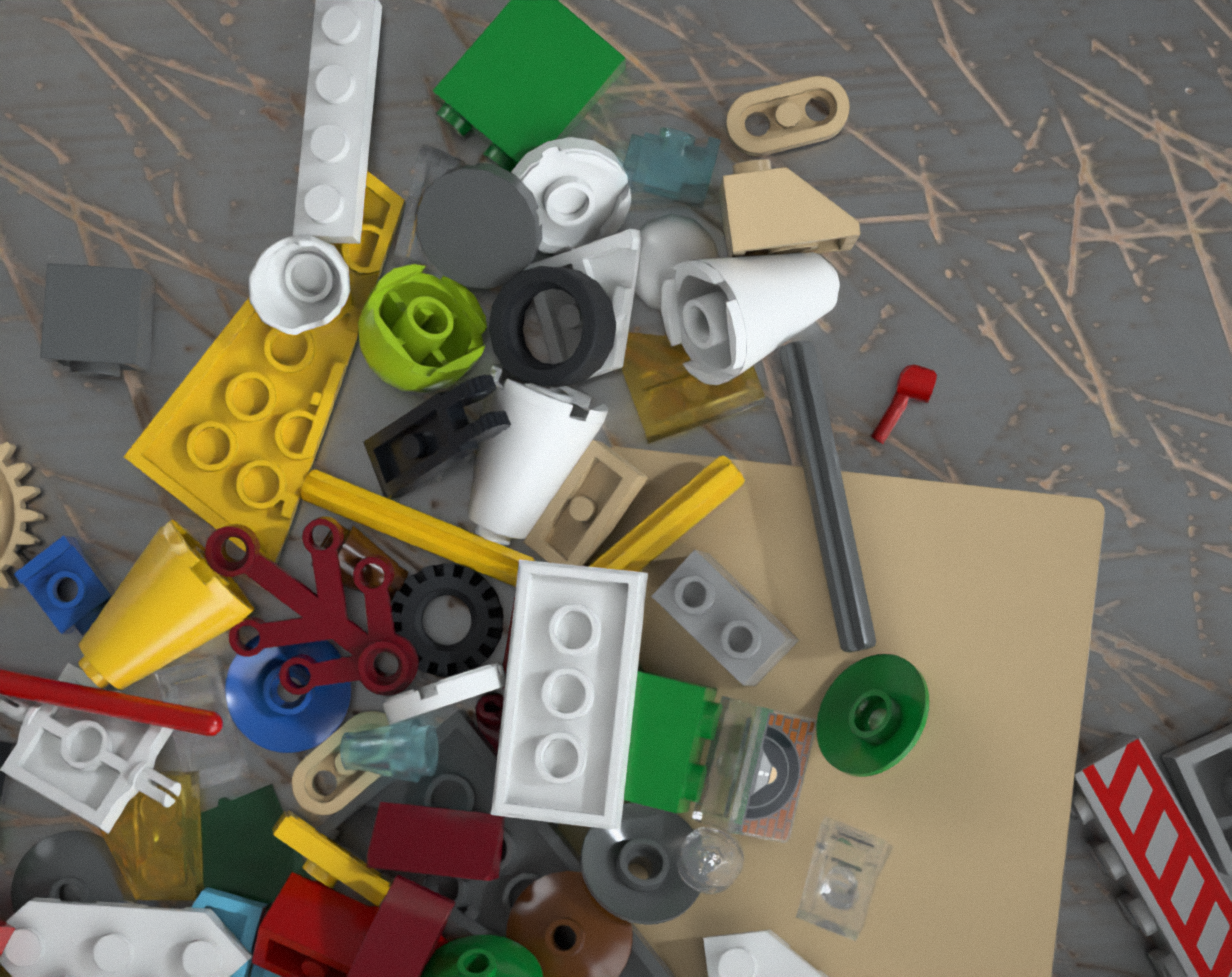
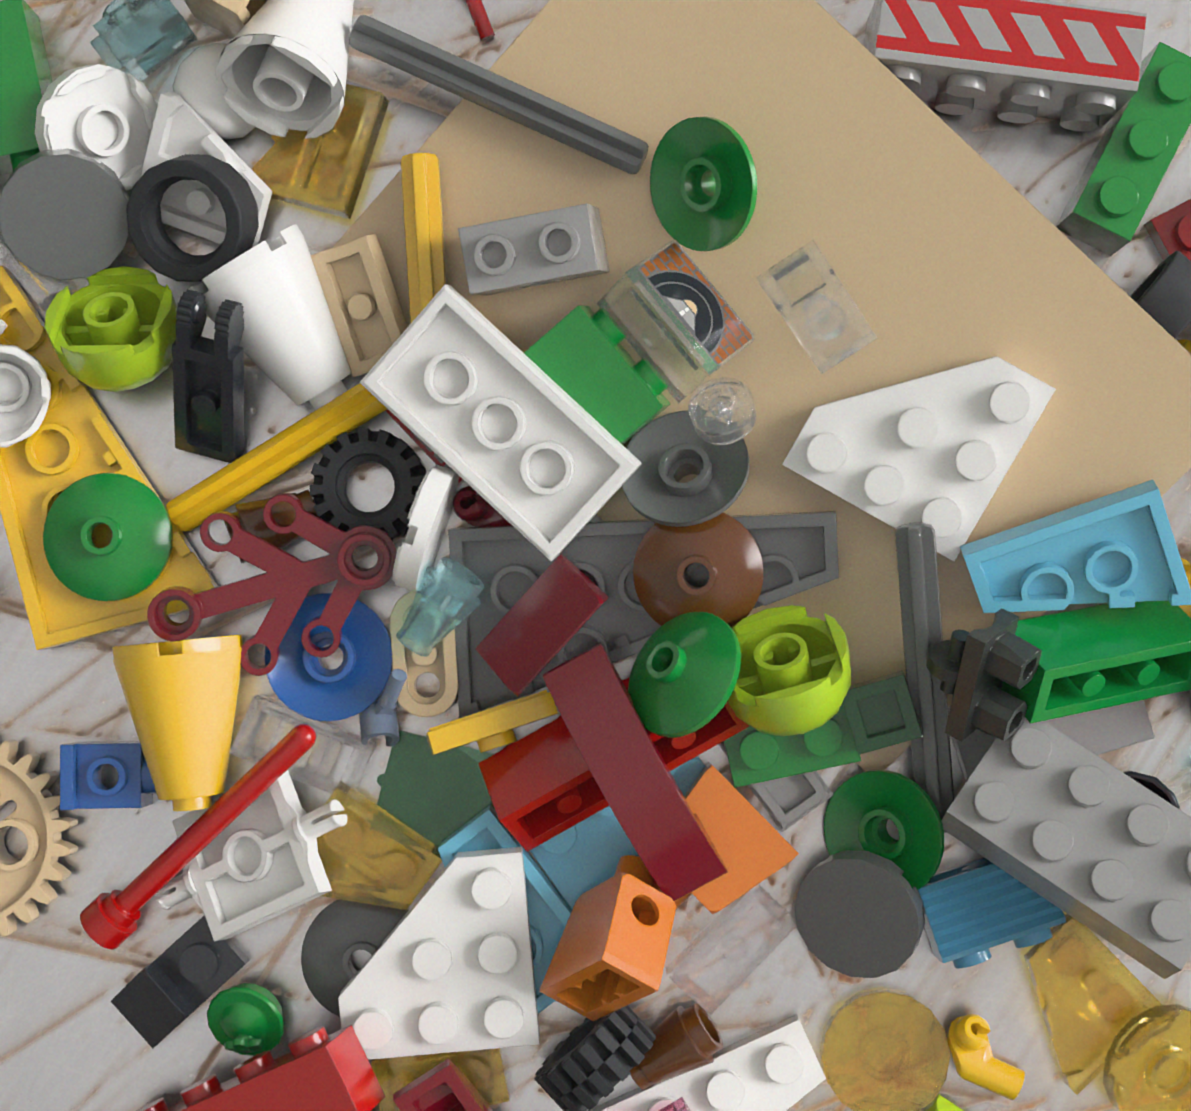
camera: 50 degrees left, 0 degrees up
none -> green dish [43,473,173,601]
none -> sand blue hand [359,669,407,747]

